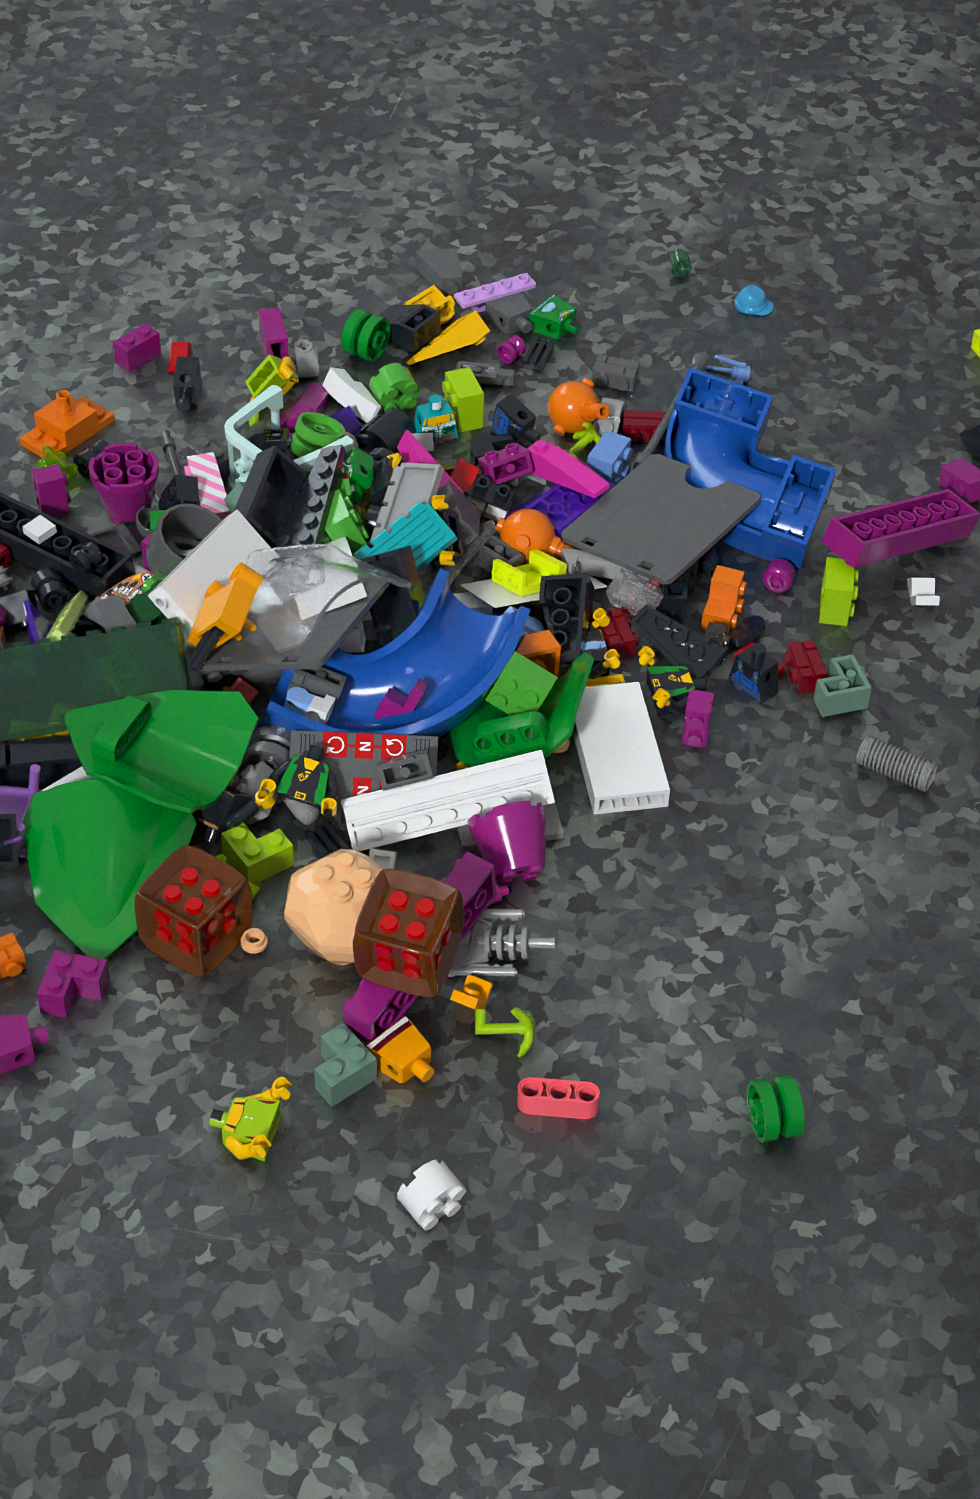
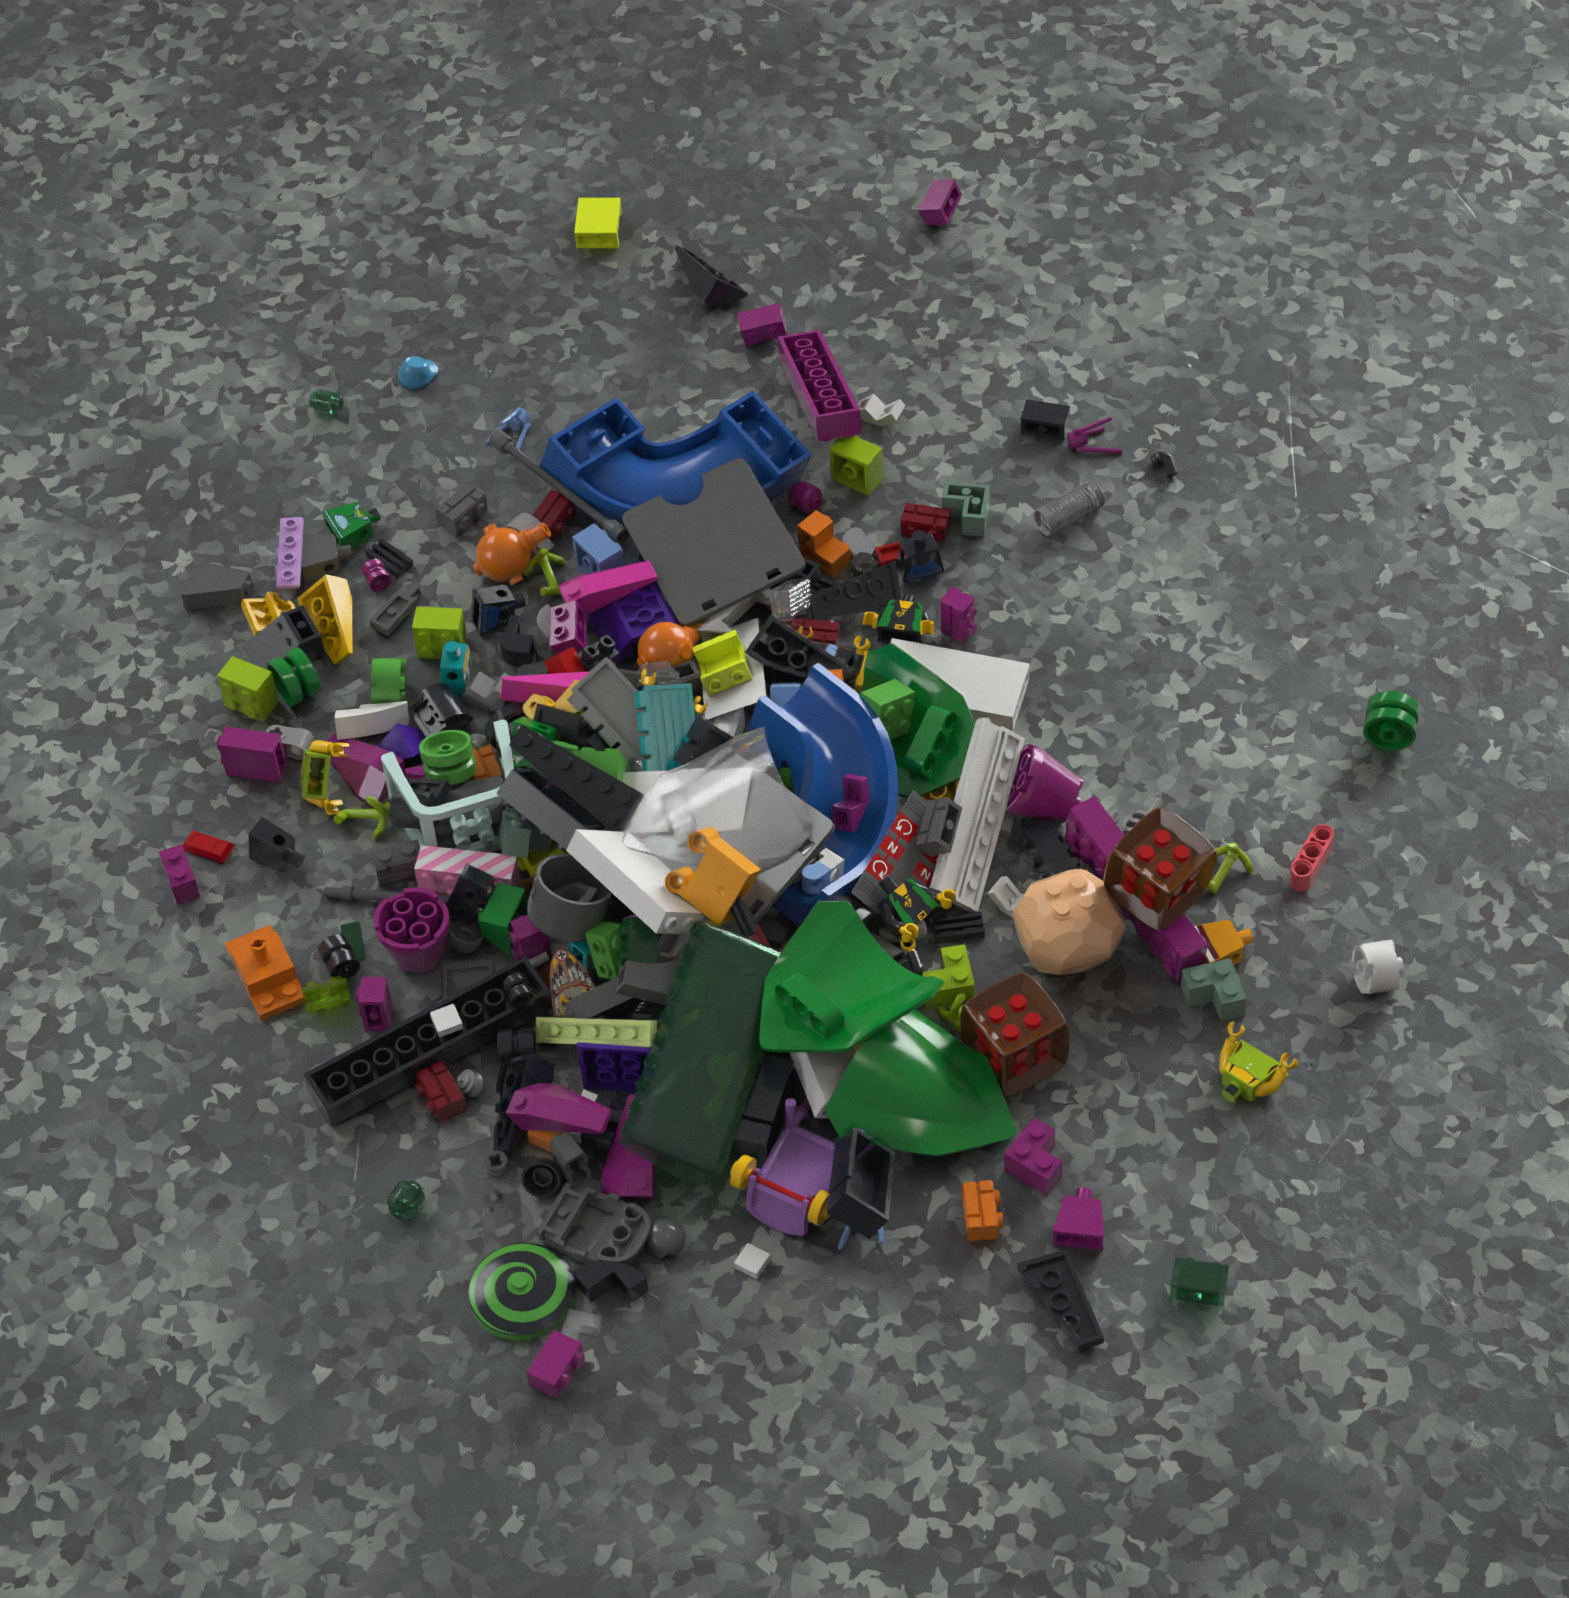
camera: 60 degrees left, 5 degrees up
none -> lime brick [217,656,279,721]

